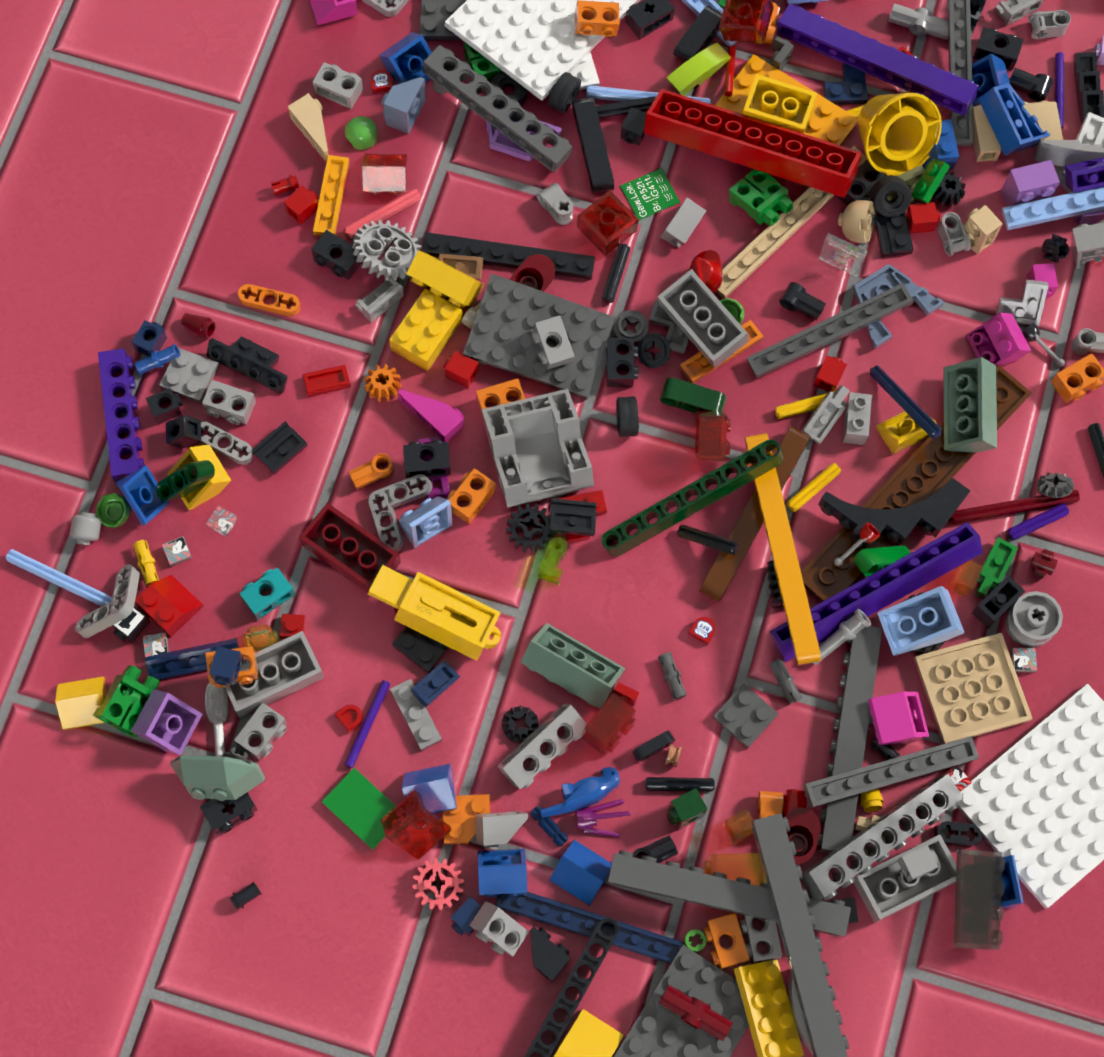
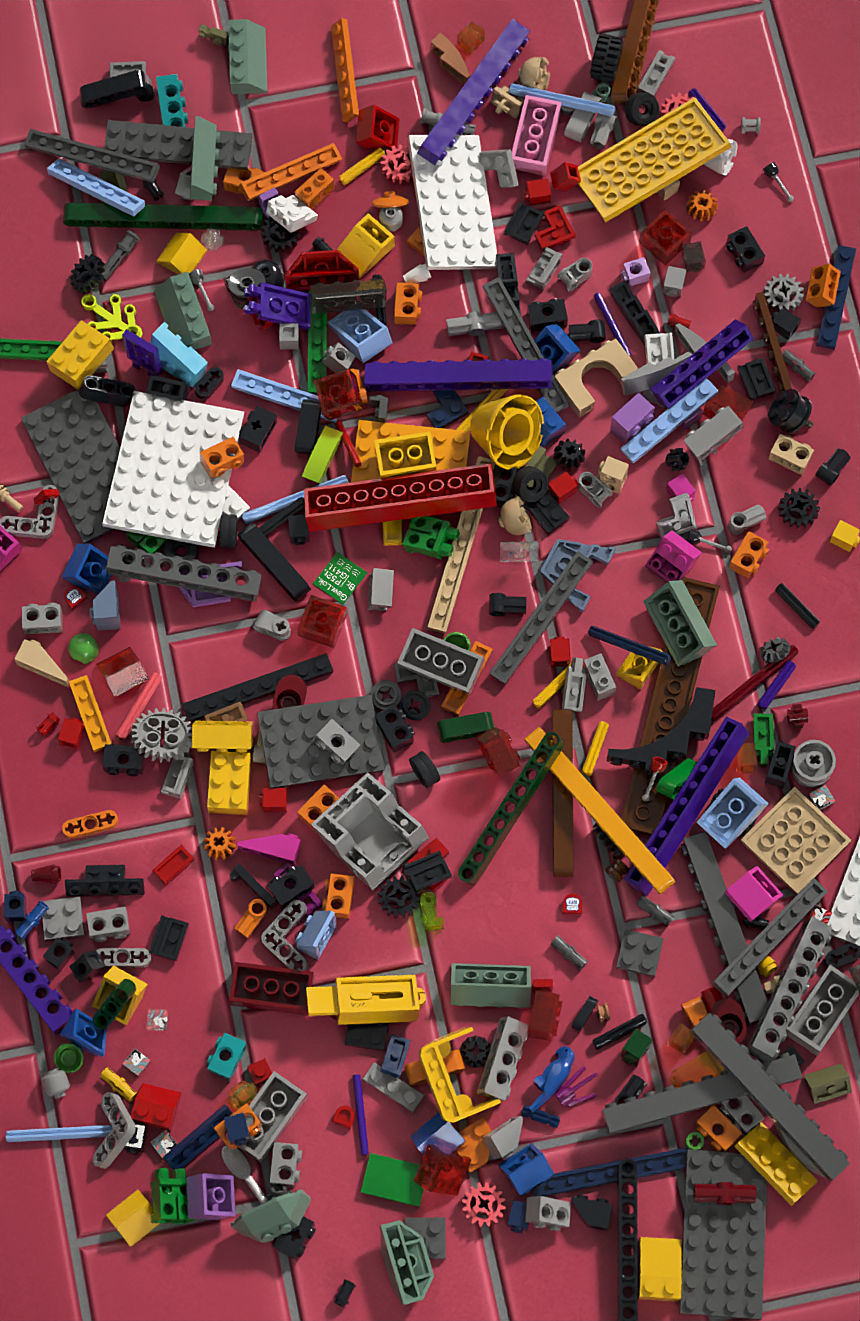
camera: 25 degrees left, 0 degrees up
blue slope [549,840,611,906] -> none
black axle [602,244,630,303] -> none
black axle [677,524,739,555] -> none
red piece [689,250,723,294] -> none
light grey pin [813,609,871,665] -> none
light grey brick [897,845,938,882] -> none
green plate [911,159,950,203] -> none
blue wedge [978,83,1050,156] -> none
none -> black hinge [230,864,277,910]
none -> sand green wedge [380,1220,434,1305]
none -> yellow tile [383,520,402,546]
none -> orange beam [404,1050,465,1086]
none -> dark grey plate [405,1217,446,1260]
none -> yellow windscreen [419,1027,501,1122]
none -> reddish brown wheel [605,858,630,883]
none -> olive panel [804,1064,852,1104]

